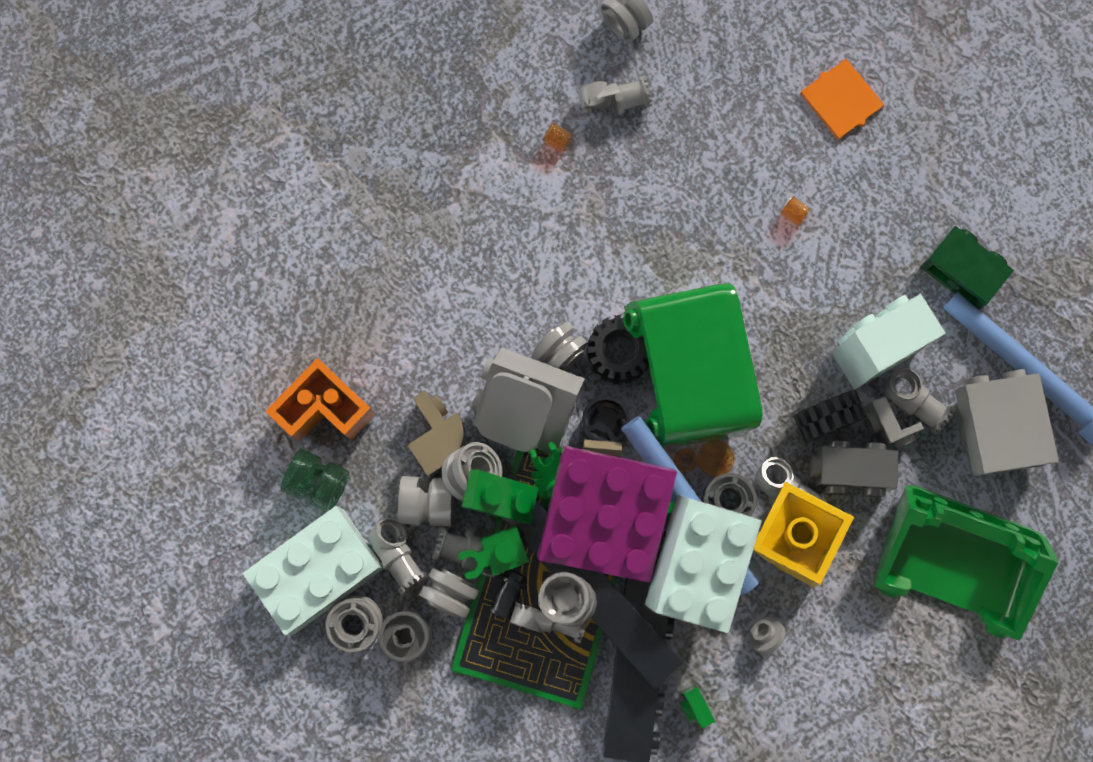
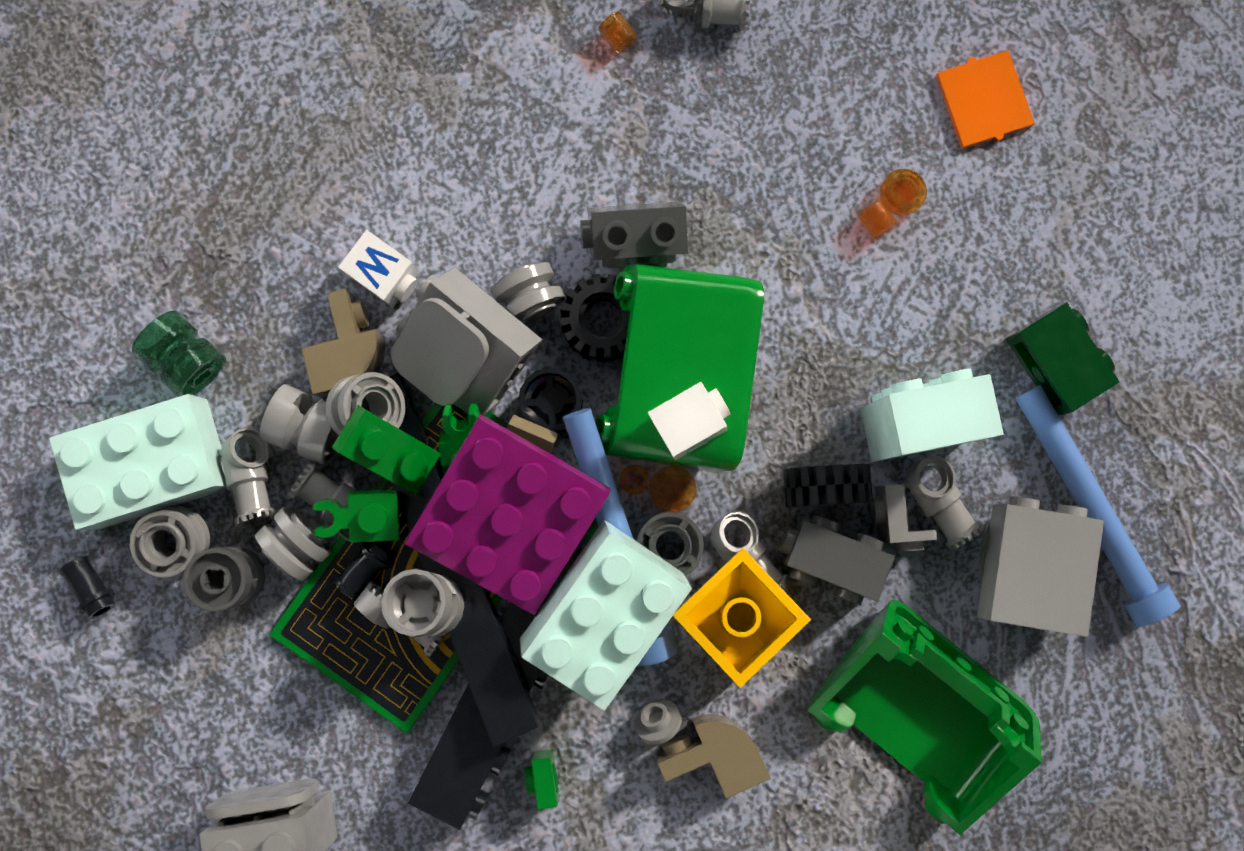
camera: 15 degrees right, 5 degrees up
orange brick [265,358,376,442] -> none
none -> black pin [59,556,116,619]
none -> white brick [338,229,420,308]
none -> dark grey brick [580,202,688,267]
none -> white brick [648,382,731,460]
none -> dark tan brick [656,714,771,799]
none -> clear orange plate [880,169,927,215]

